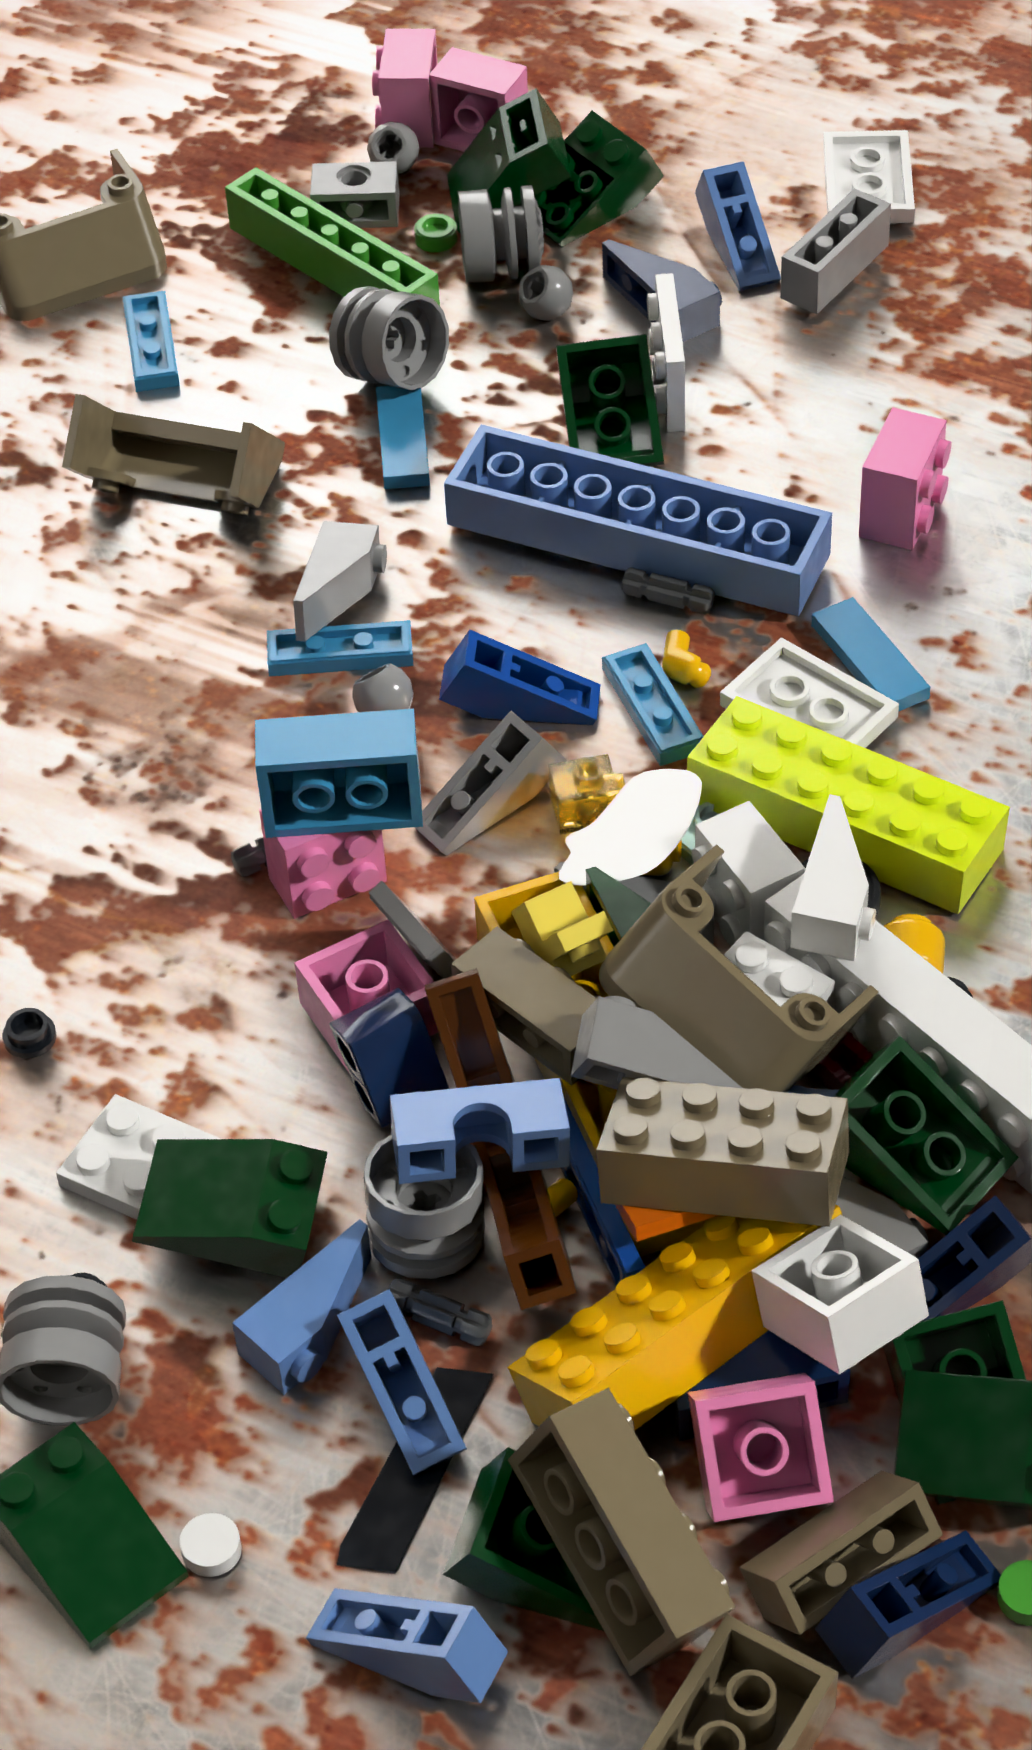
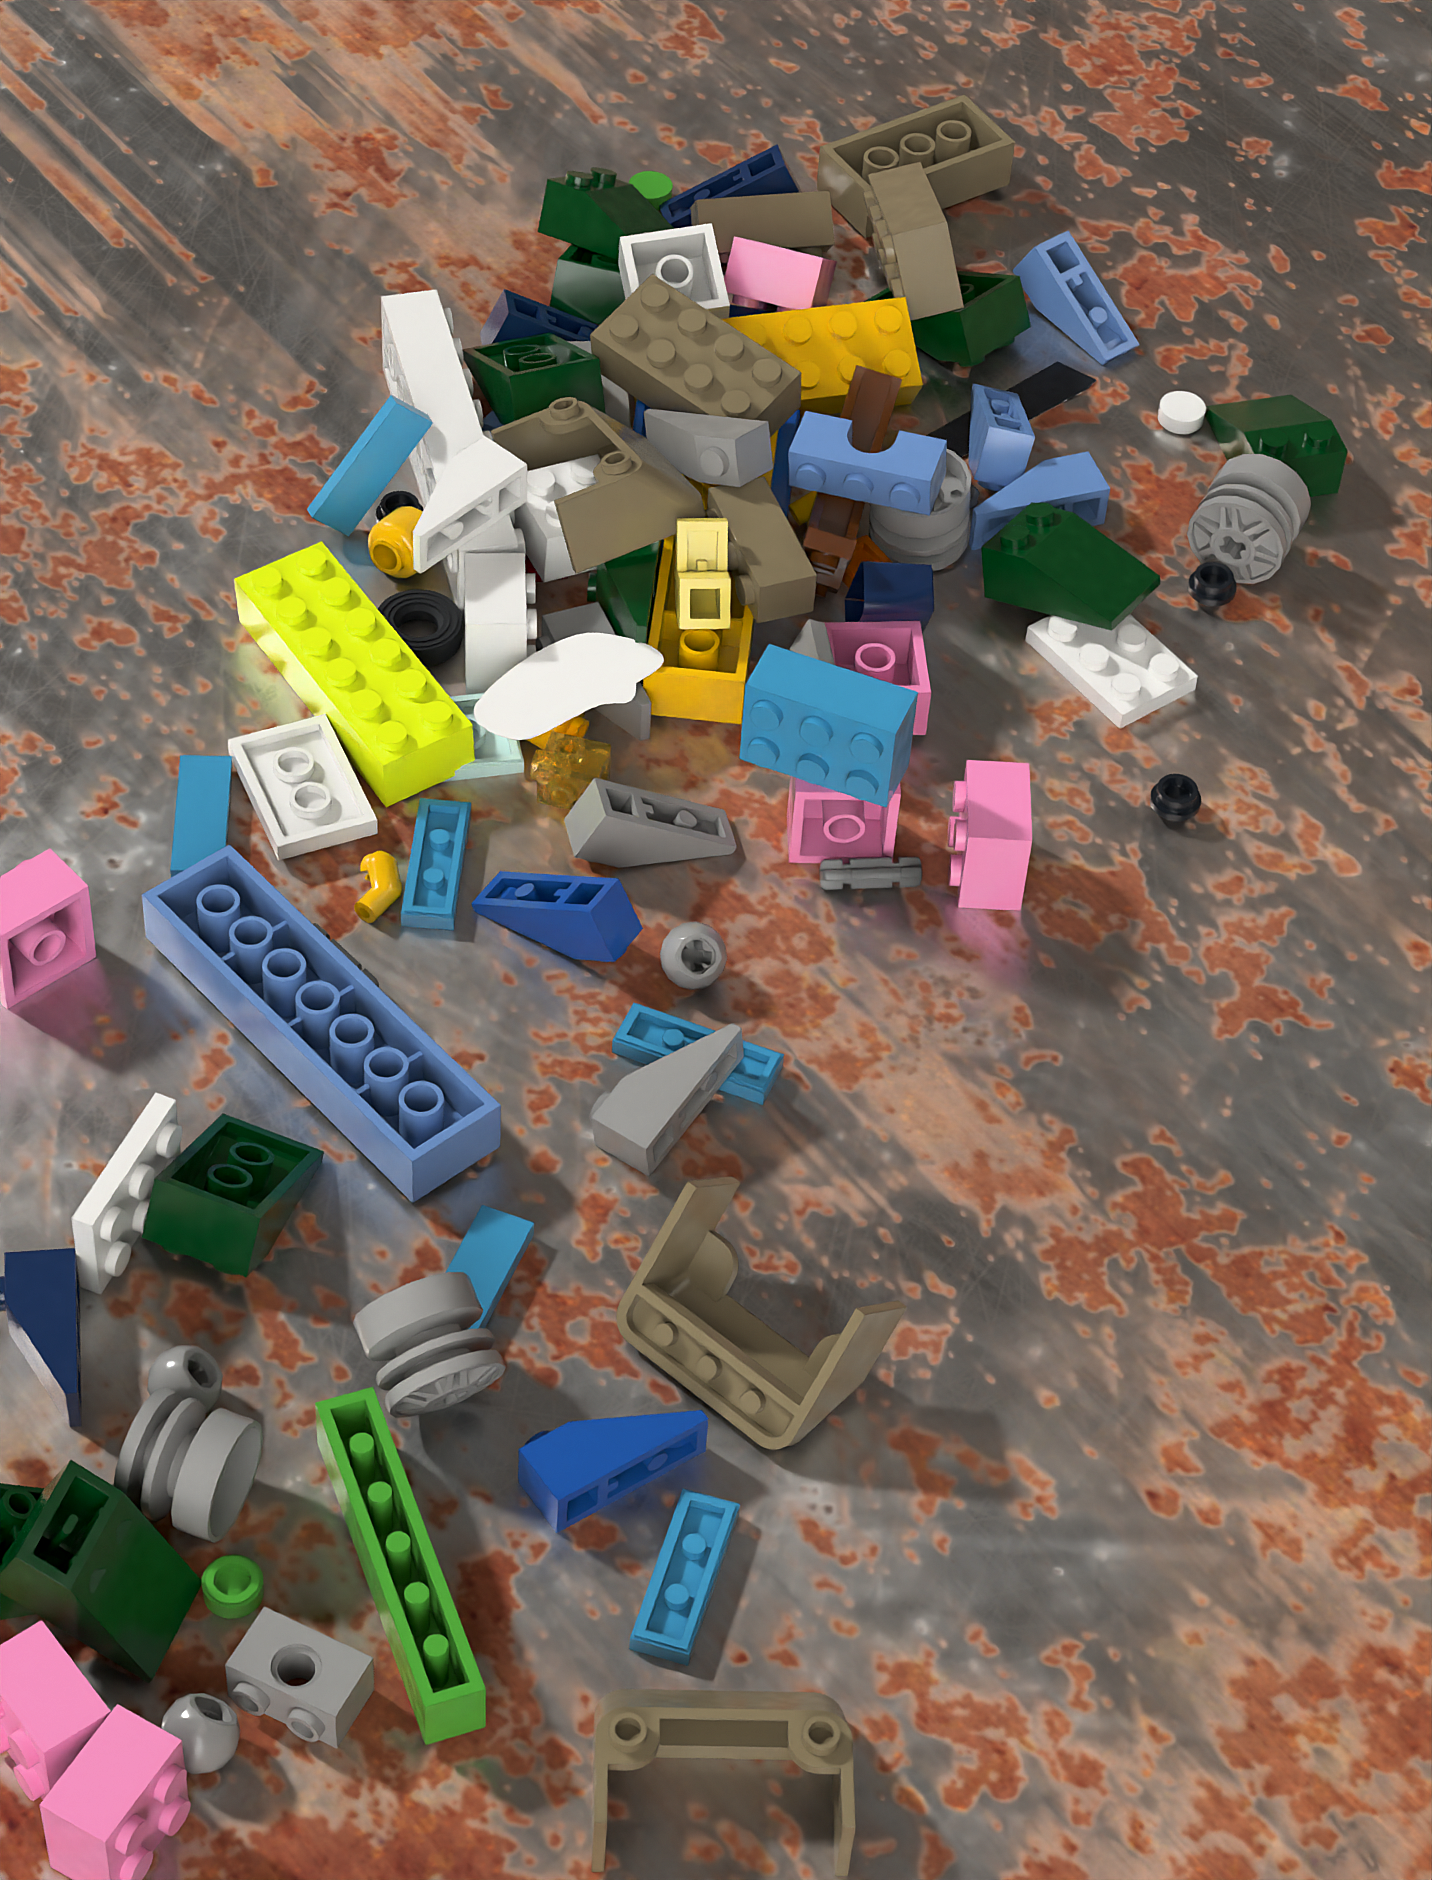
camera: 160 degrees left, 0 degrees up
none -> dark azure tile [307,395,433,536]
none -> blue slope [518,1410,709,1533]
none -> bright pink brick [948,760,1032,911]

